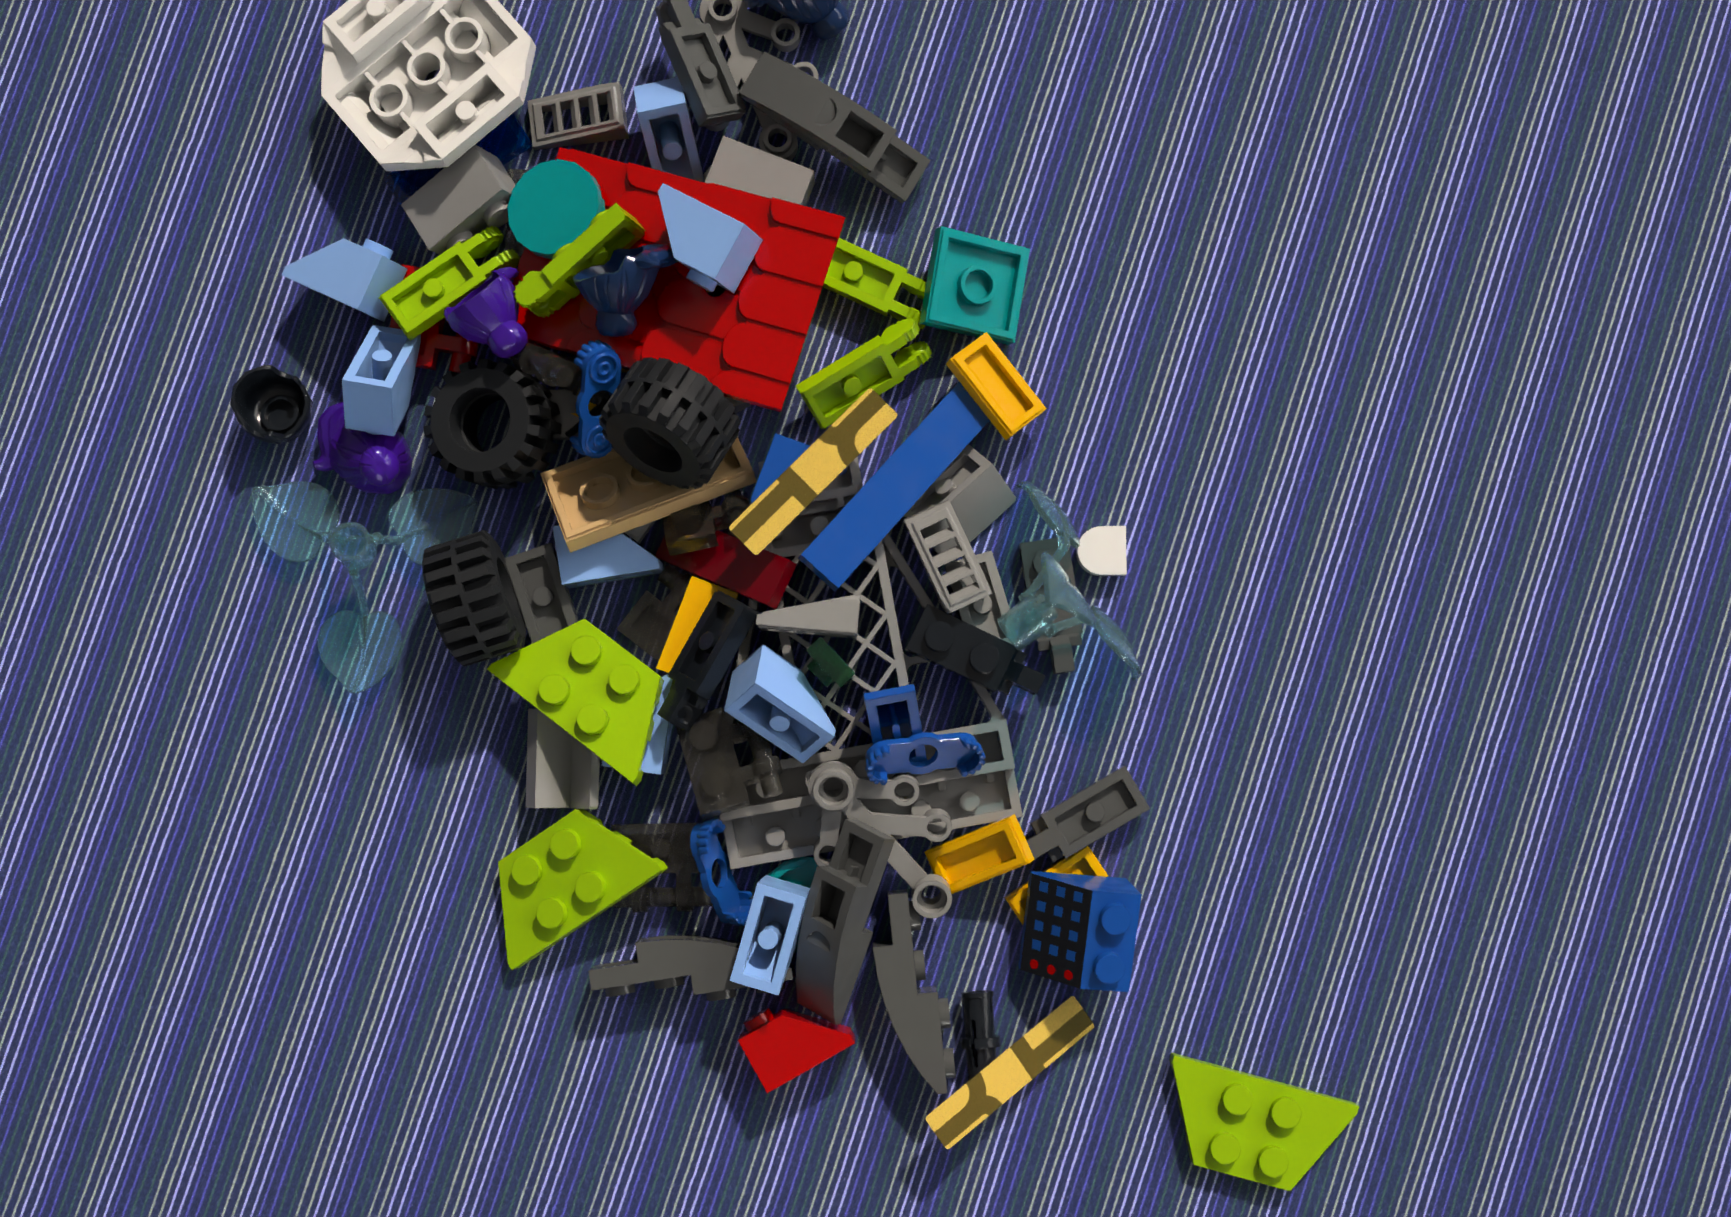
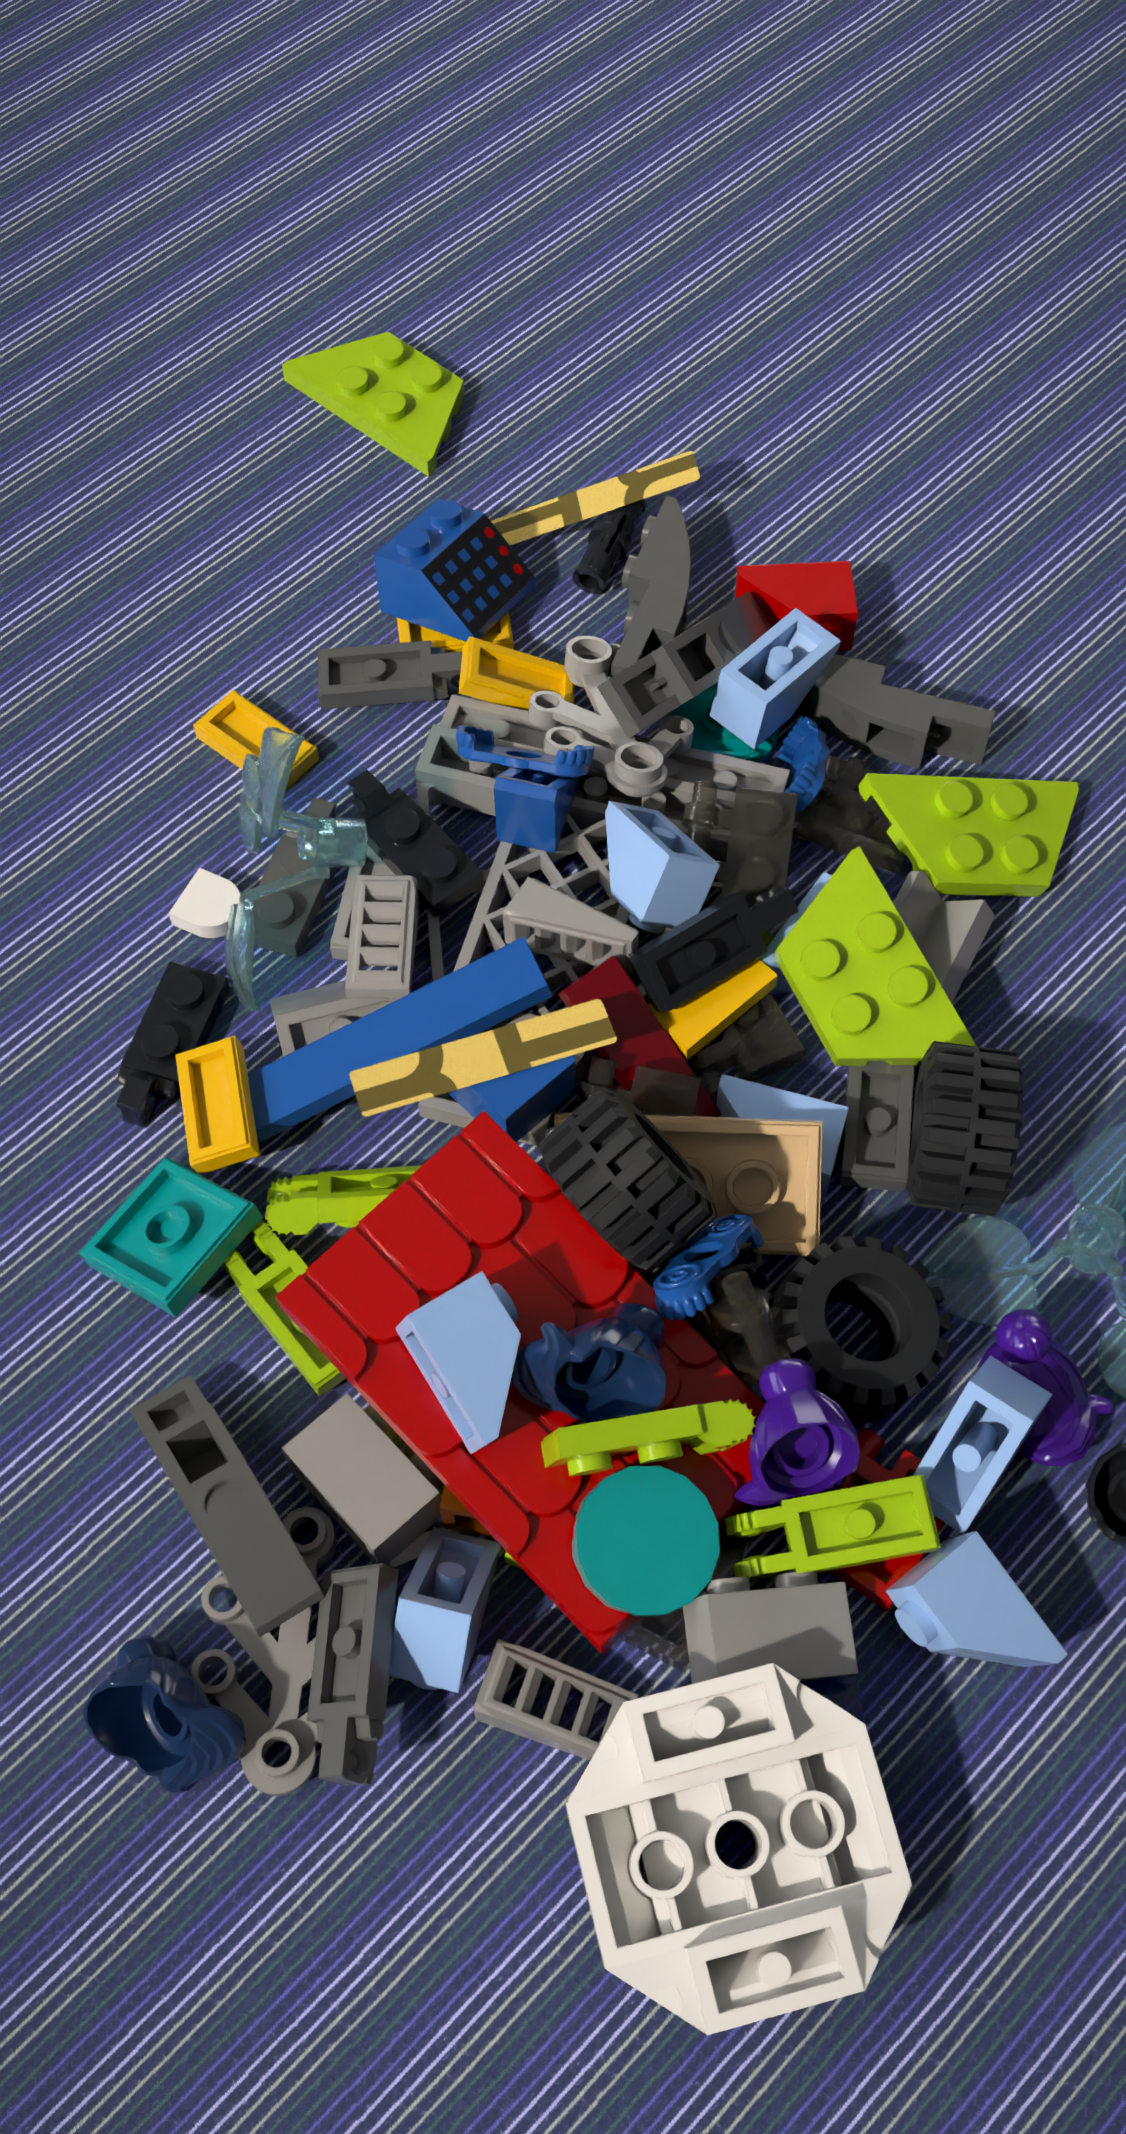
camera: 155 degrees left, 25 degrees down
clear green plate [806,637,856,689] -> none
none -> black hinge [116,962,230,1128]
none -> yellow tile [193,690,319,796]

